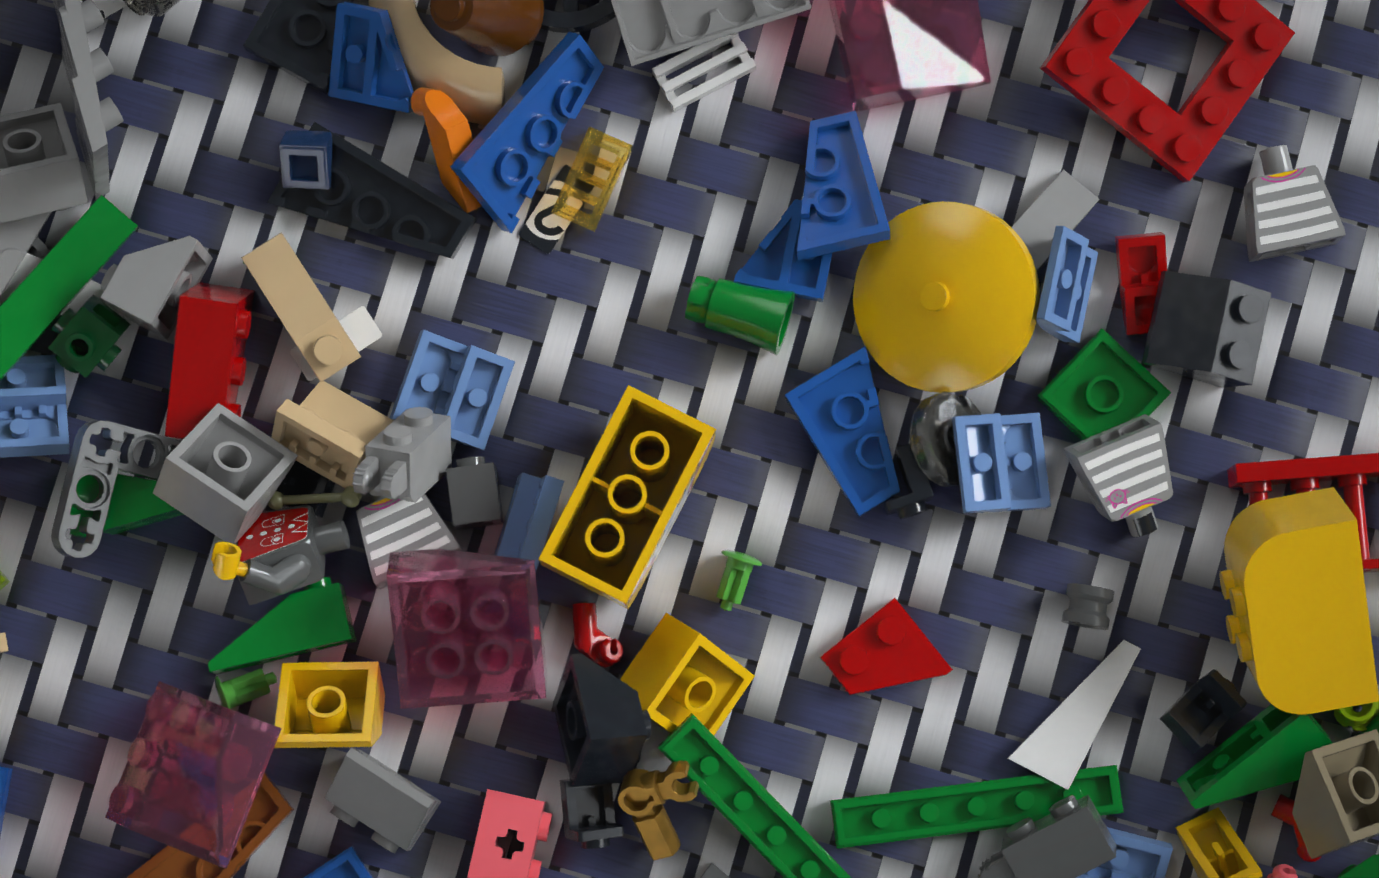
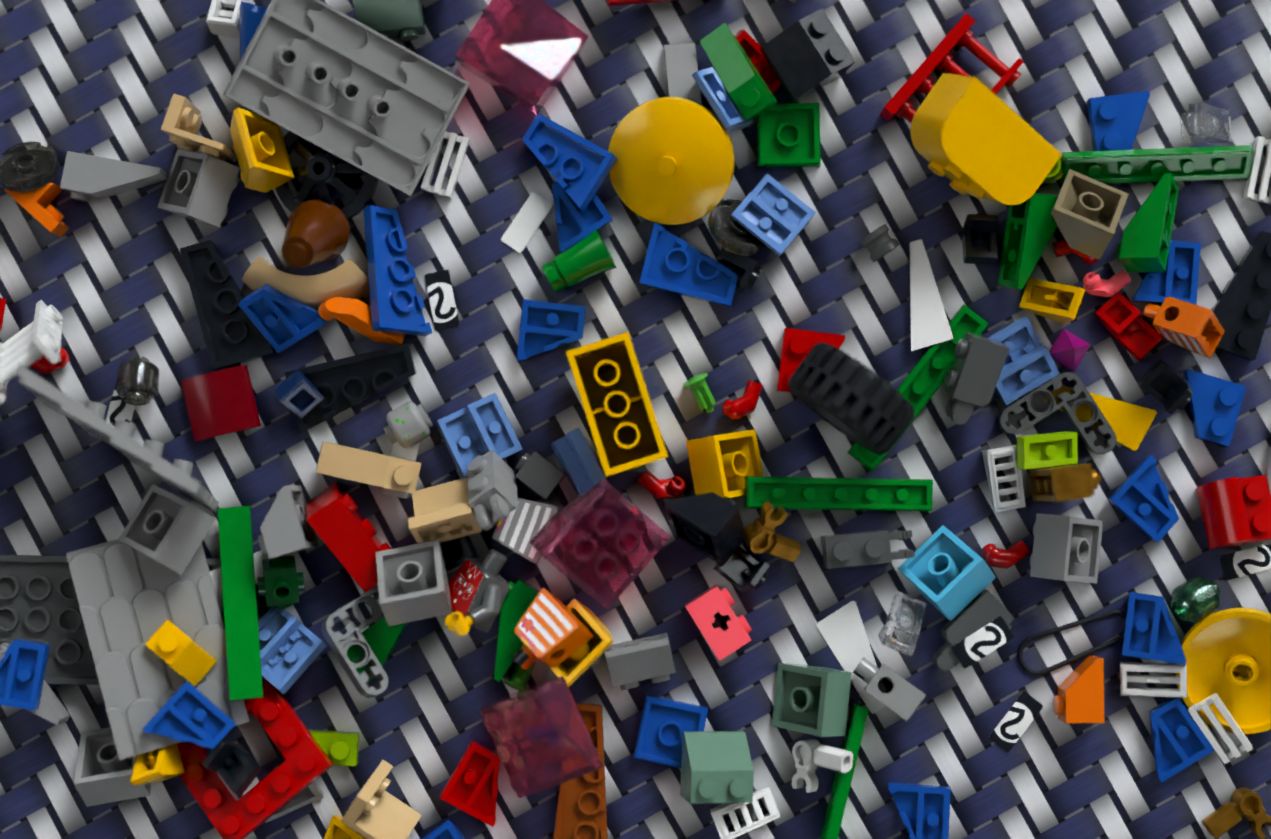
camera: 45 degrees left, 5 degrees up
olive hinge [267,486,362,510] -> none
clear yellow slope [551,126,634,232] -> none
light grey torso [1063,414,1173,537] -> none
none -> dark red slope [181,365,261,442]
none -> light grey head [383,401,433,448]
none -> red wing [439,740,500,827]
none -> white sticker [501,192,552,253]
none -> orange torso [513,588,594,671]
none -> blue wing [516,299,586,360]
none -> green slope [700,23,777,120]
none -> red arm [722,380,763,420]
none -> black tyre [788,342,914,455]

